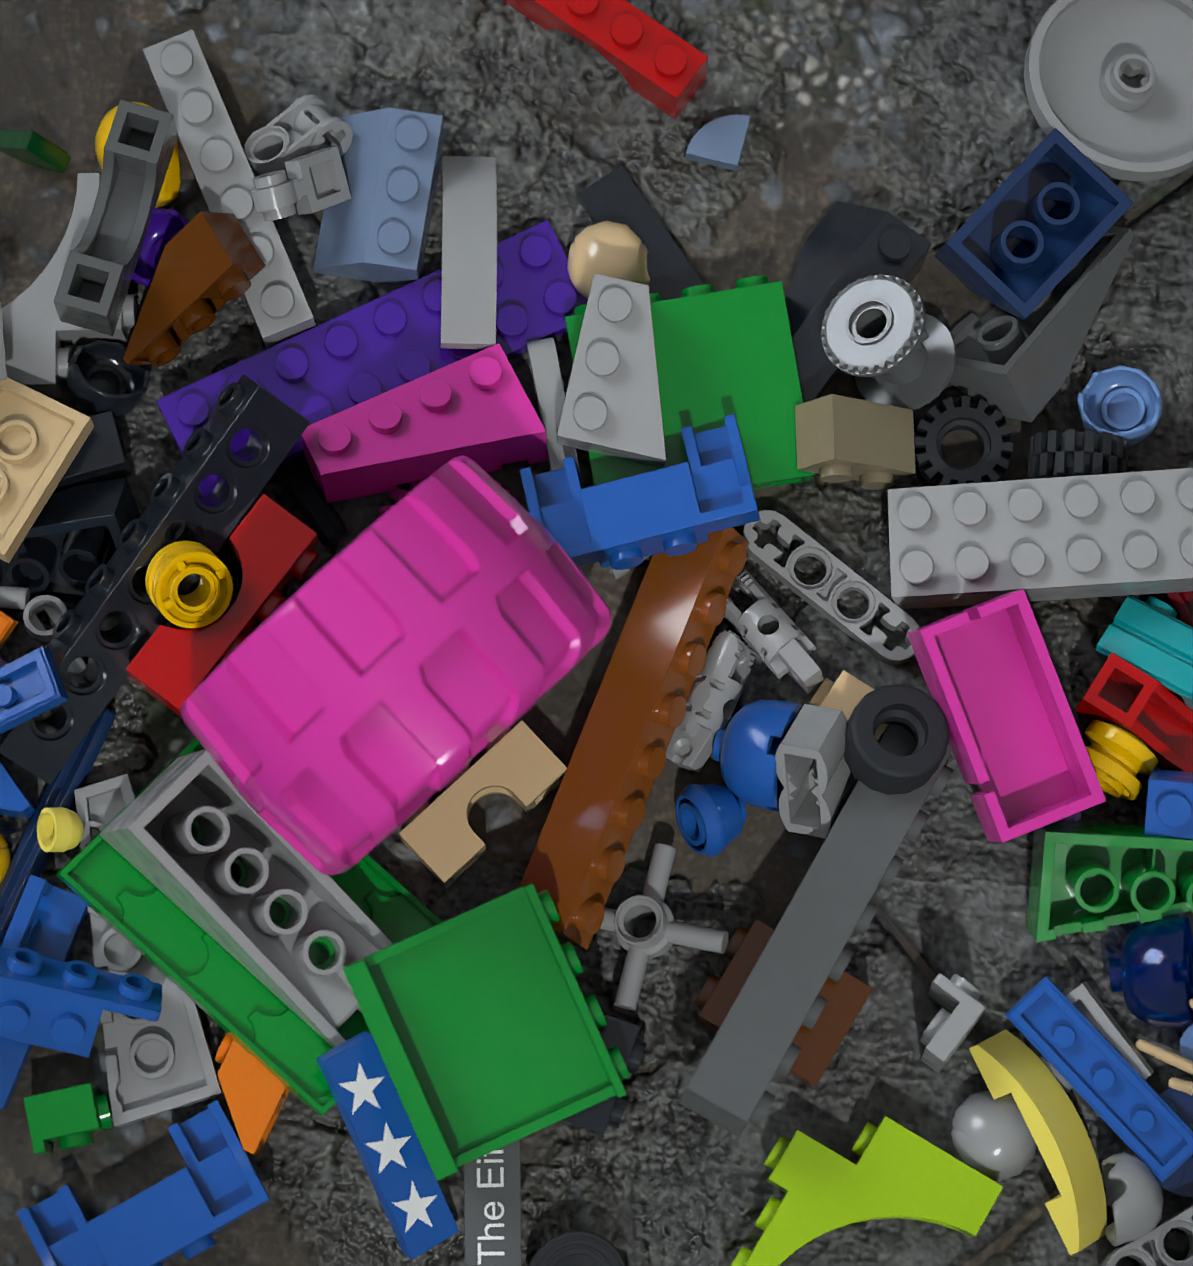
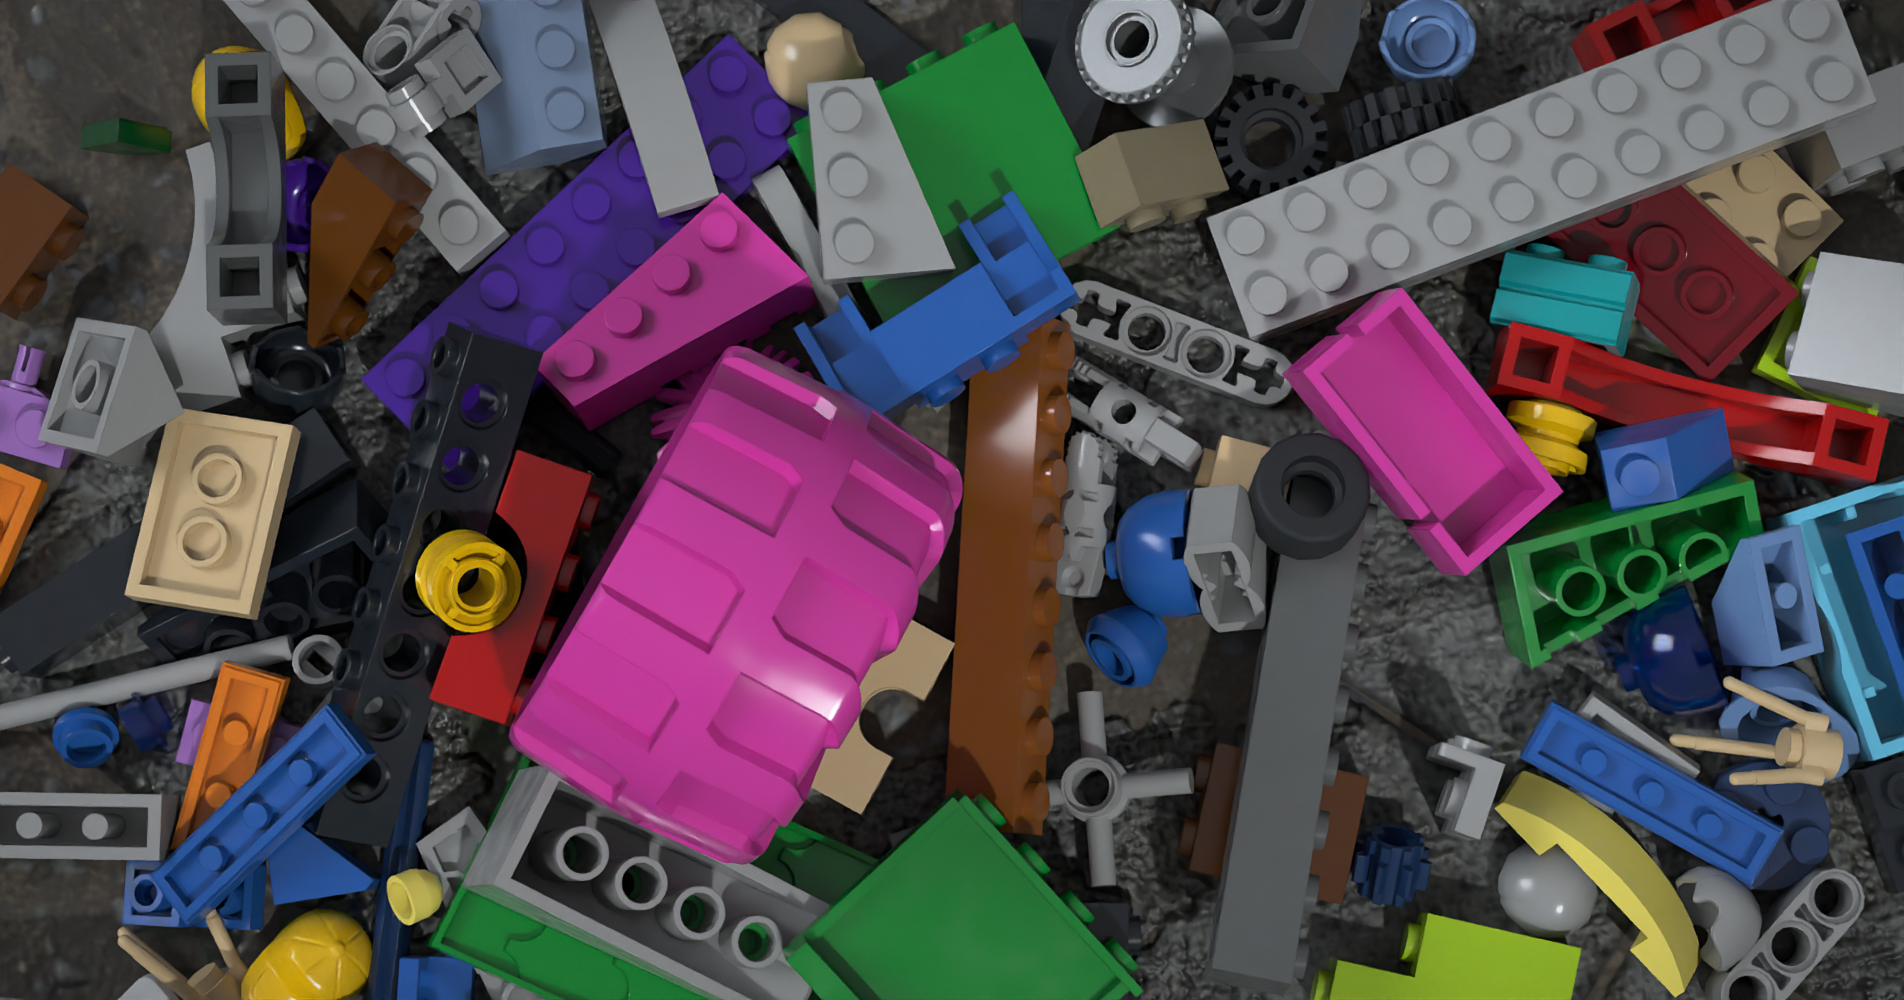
camera: 20 degrees left, 5 degrees up
none -> dark blue gear [1350,822,1432,907]

